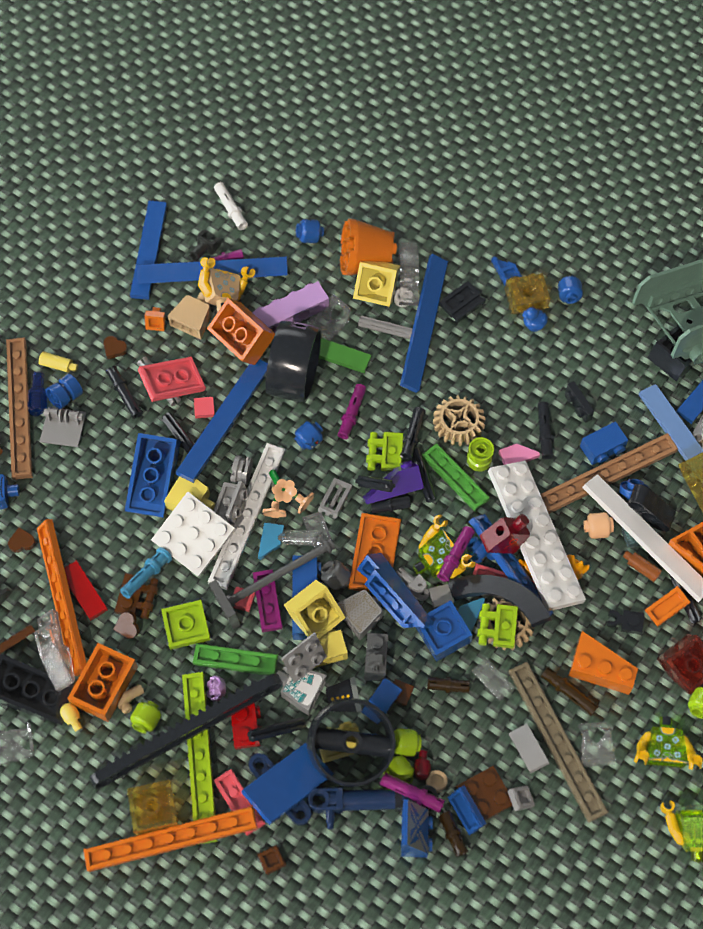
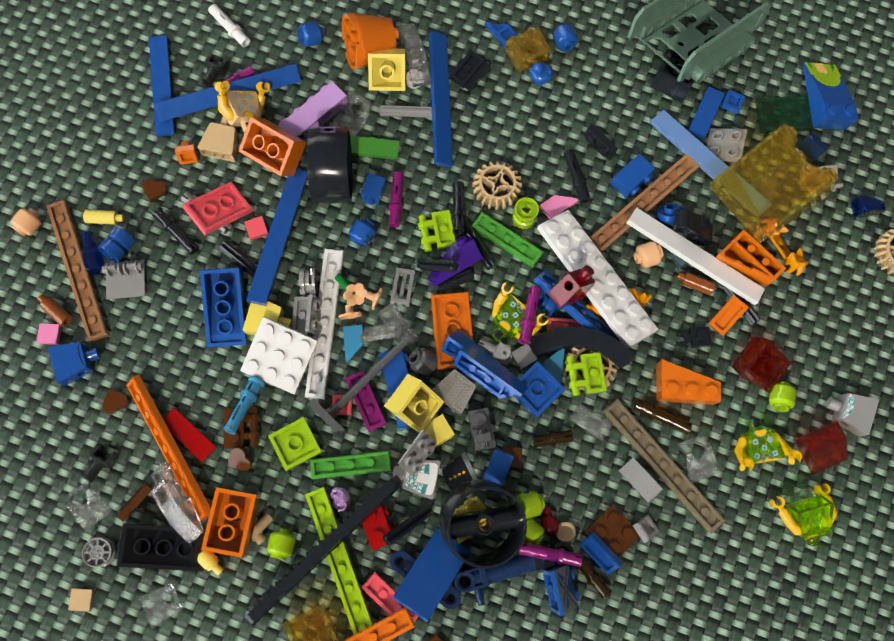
camera: 20 degrees left, 10 degrees up
none -> blue brick [361,173,387,205]

